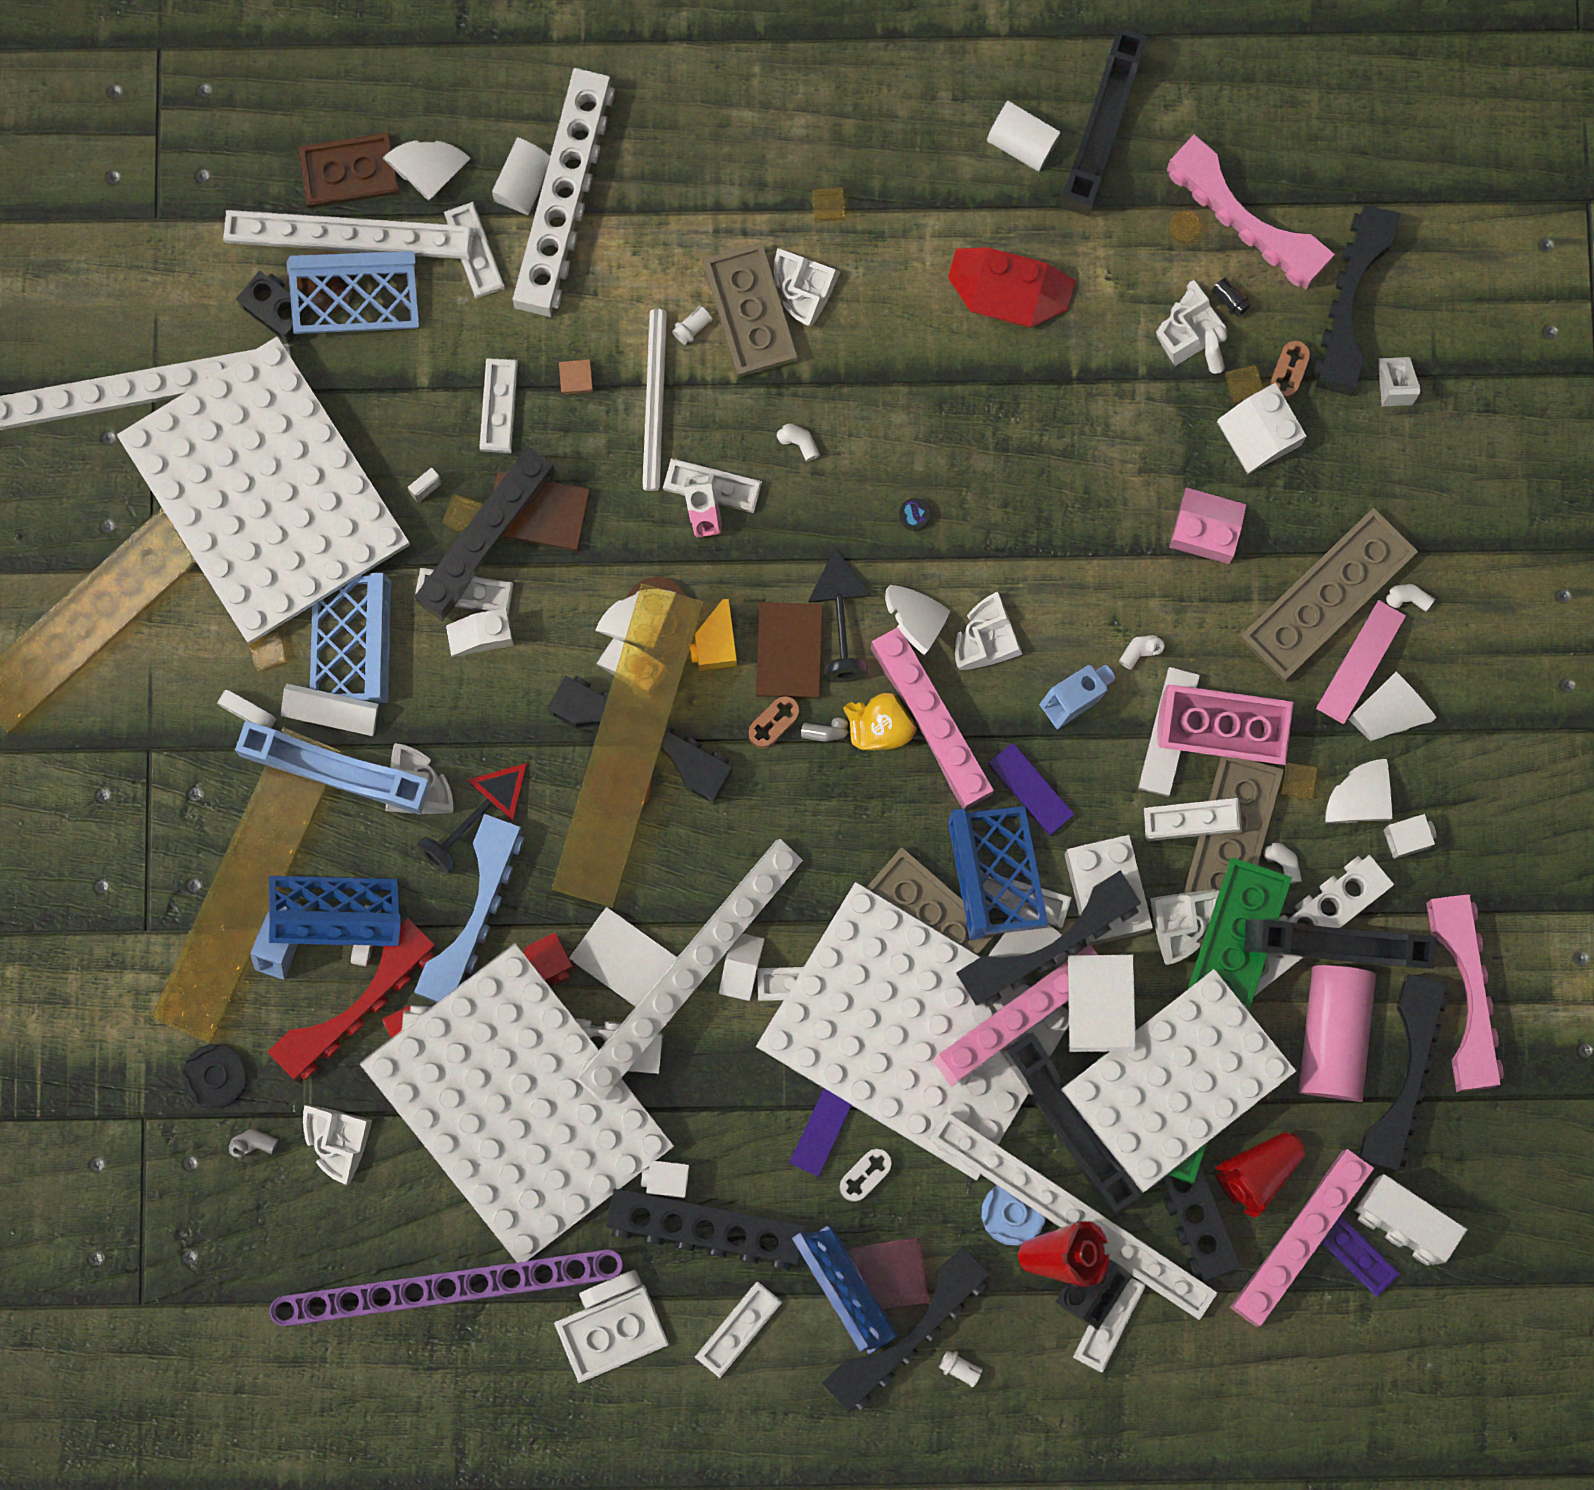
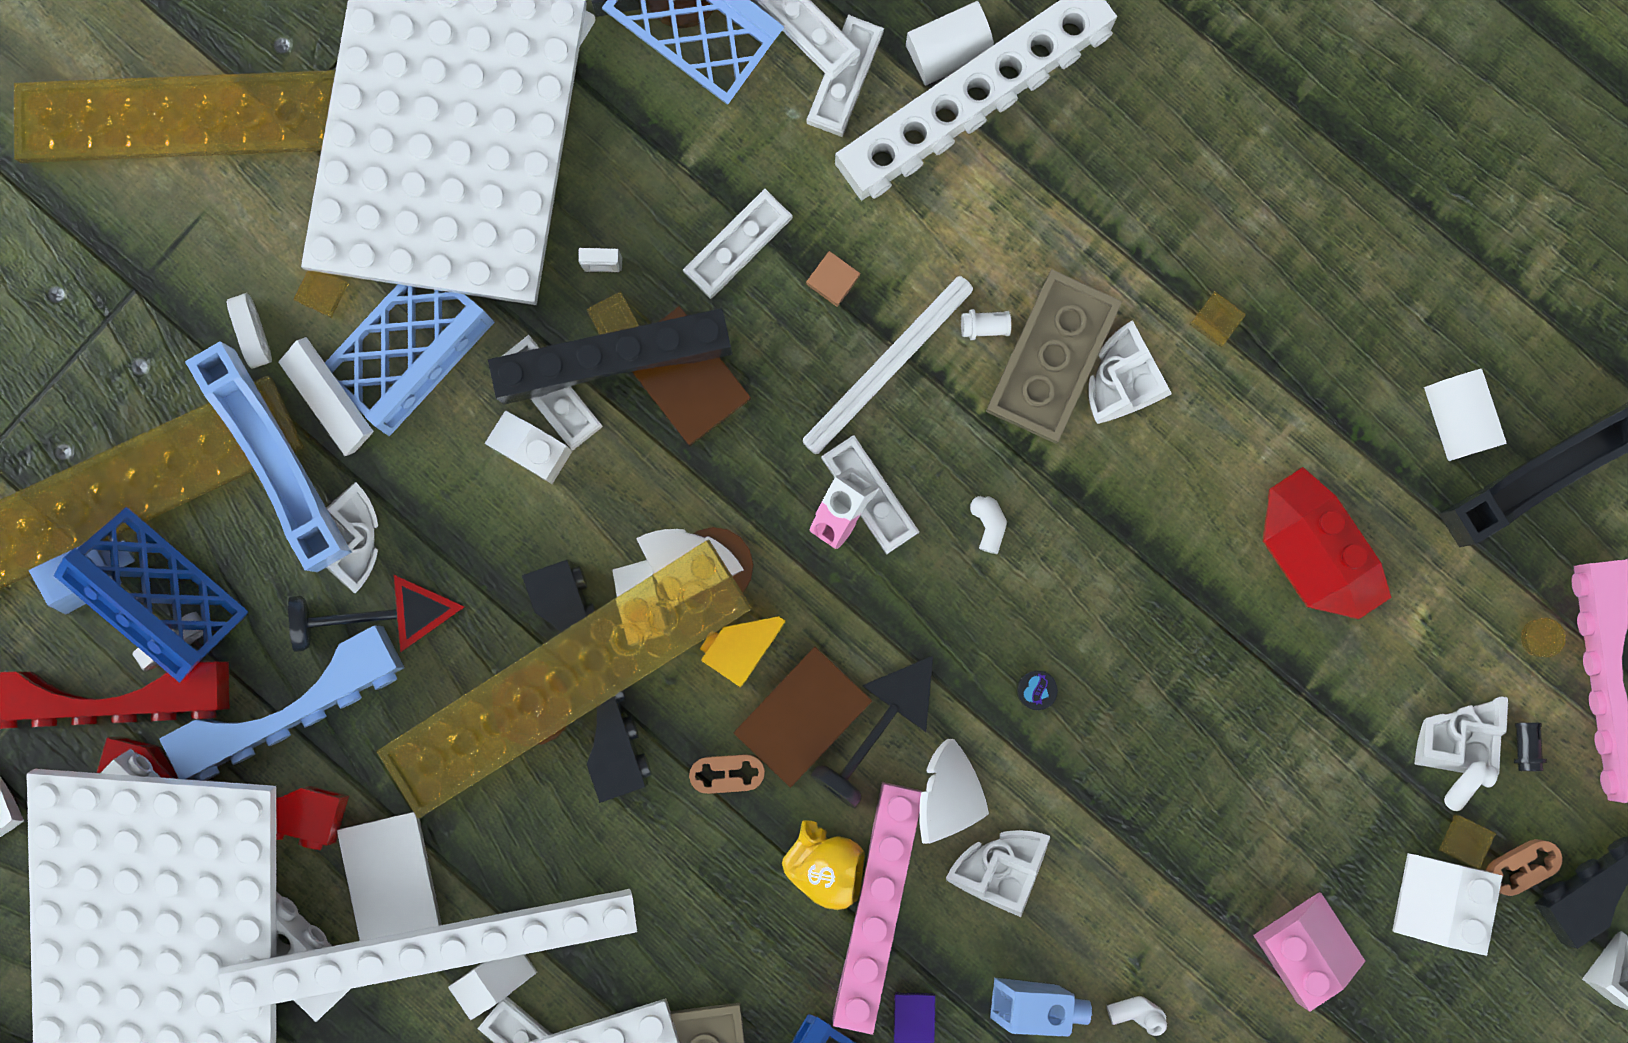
camera: 40 degrees right, 5 degrees up
light grey arm [801,717,849,742] -> none

